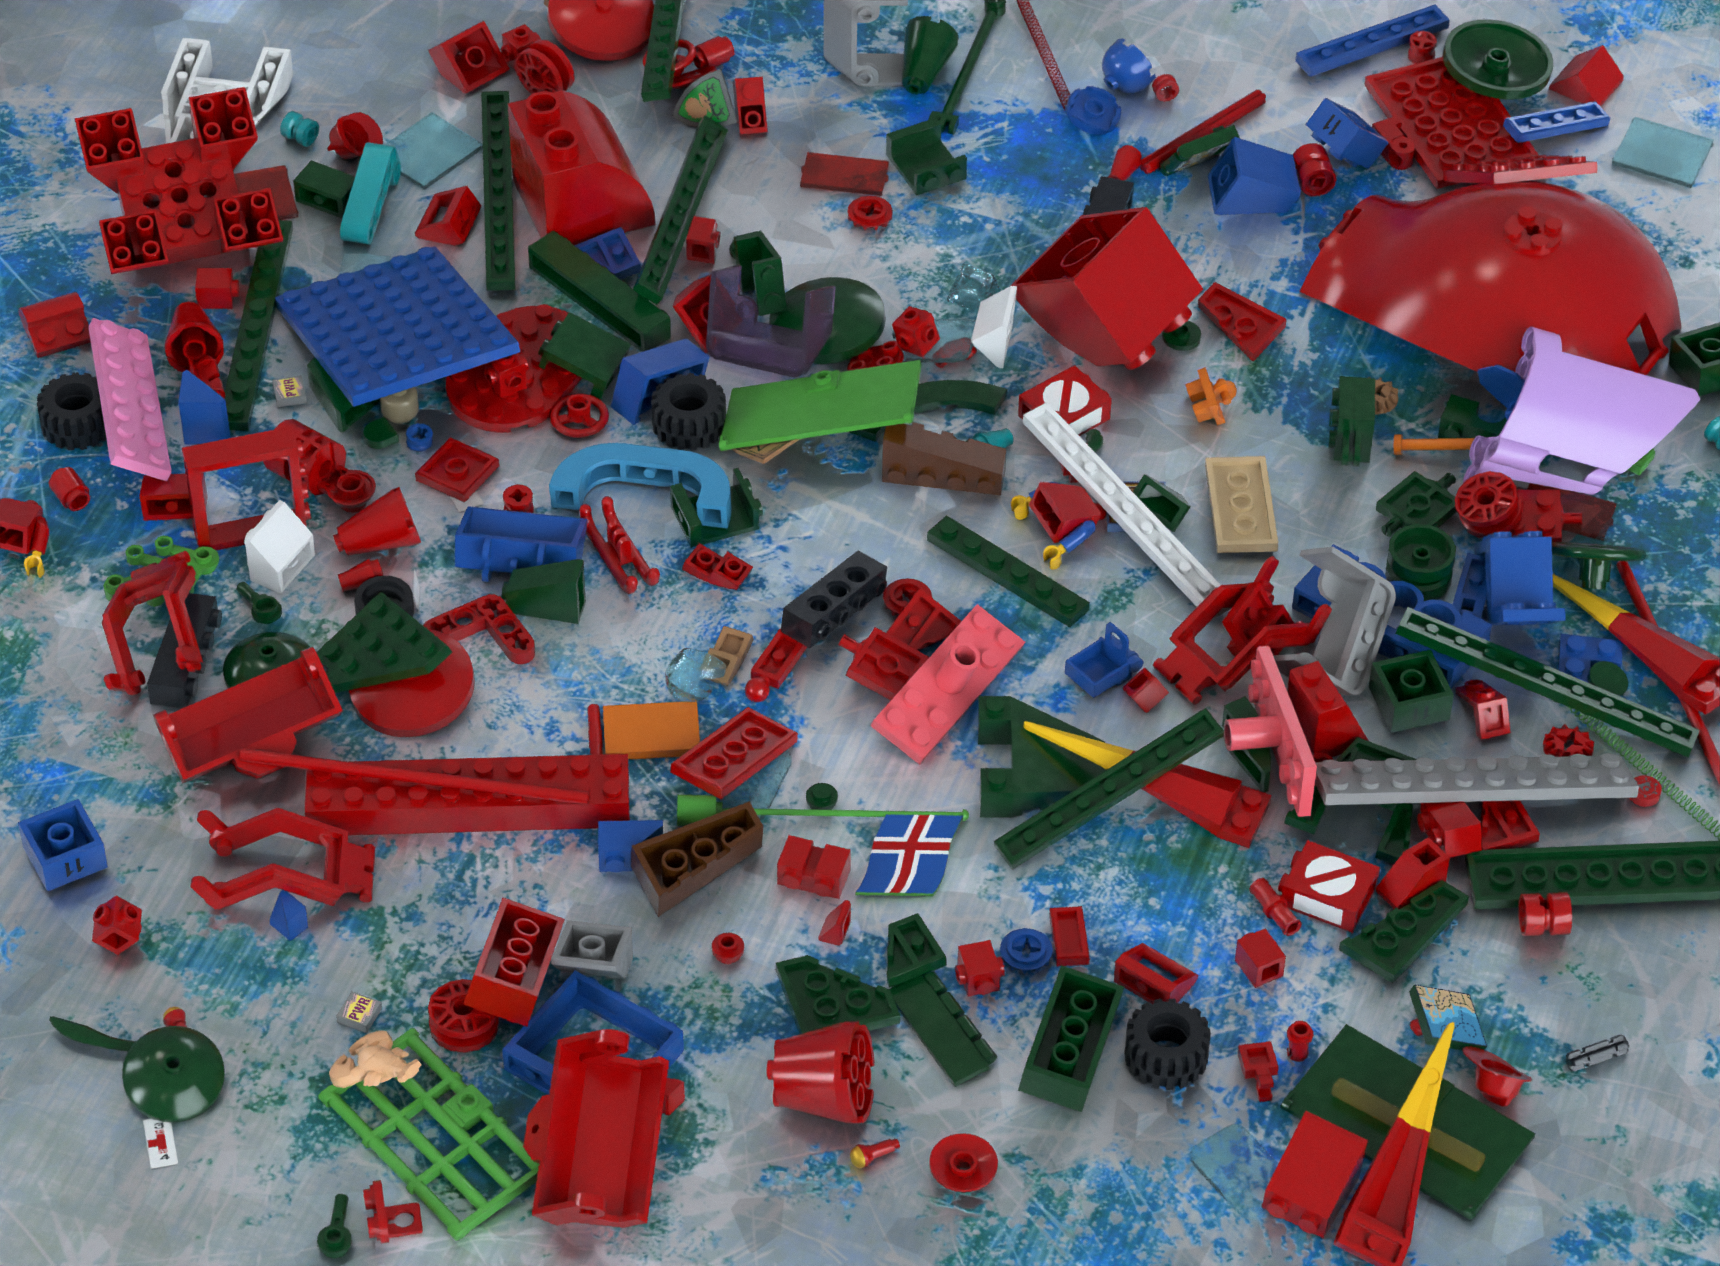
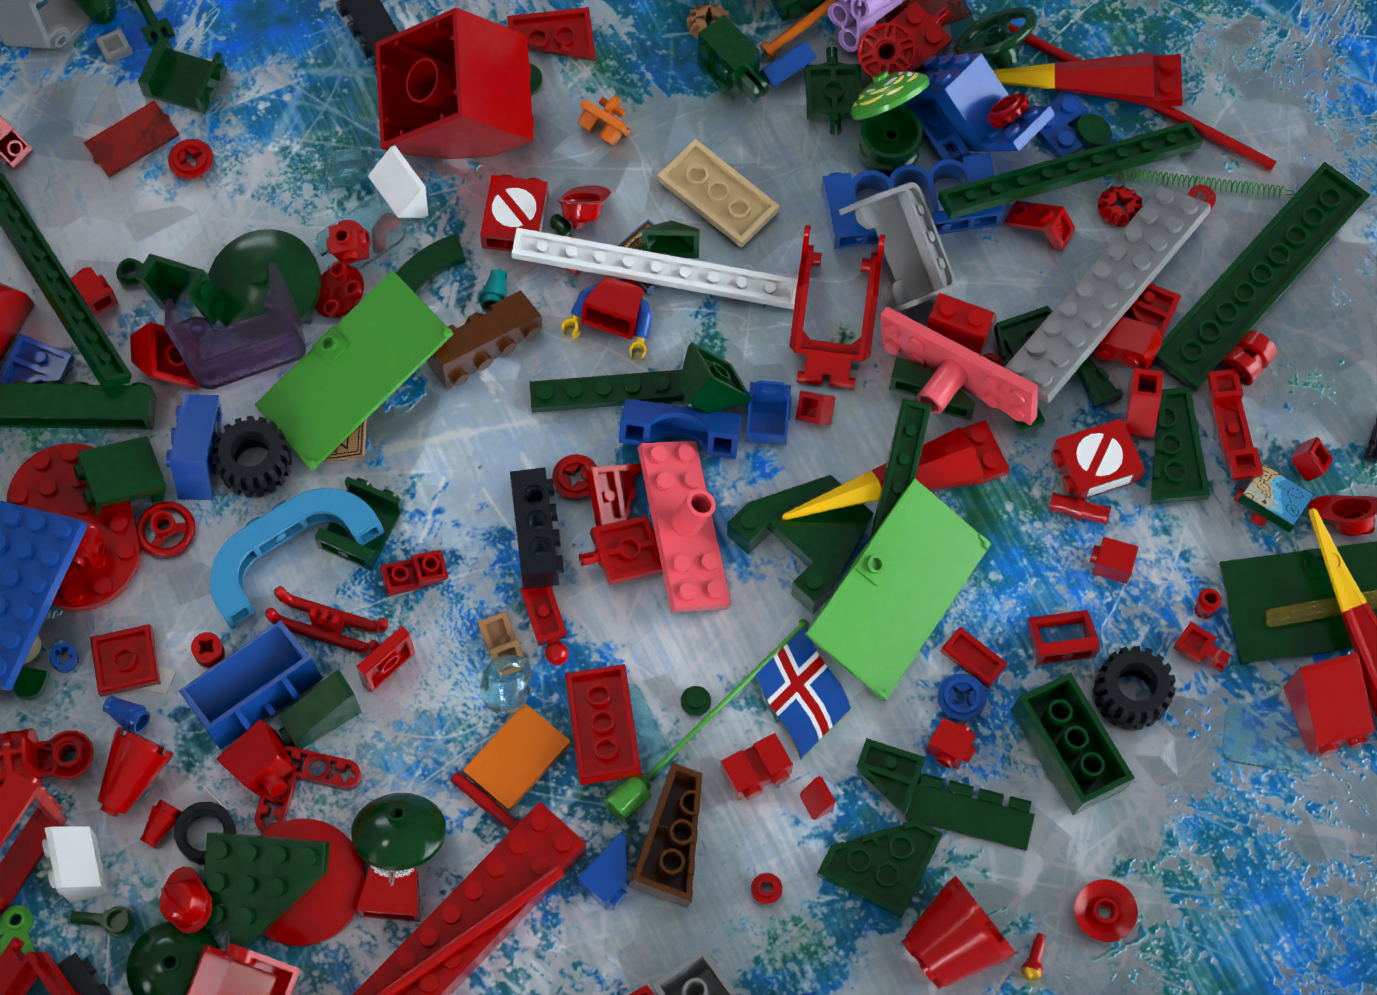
camera: 45 degrees left, 20 degrees up
red brick [1222,582,1294,657] -> none
dark green brick [1369,650,1454,733] -> none
none -> light grey tile [95,28,133,65]
none -> blue cone [102,695,150,734]
none -> red piece [159,866,212,934]
none -> red torso [216,719,293,797]
none -> dark green dish [351,793,446,871]
none -> red plate [356,626,415,693]
none -> red torso [357,865,421,922]
none -> red piece [557,185,611,229]
none -> blue arch [619,398,742,459]
none -> dark green slope [679,342,752,413]
none -> blue slope [759,41,817,86]
none -> bright green door [804,478,991,701]
none -> bright green dish [851,71,930,120]
none -> red gear [987,94,1029,128]
none -> red slope [1207,368,1264,480]
none -> red slope [1291,437,1333,481]

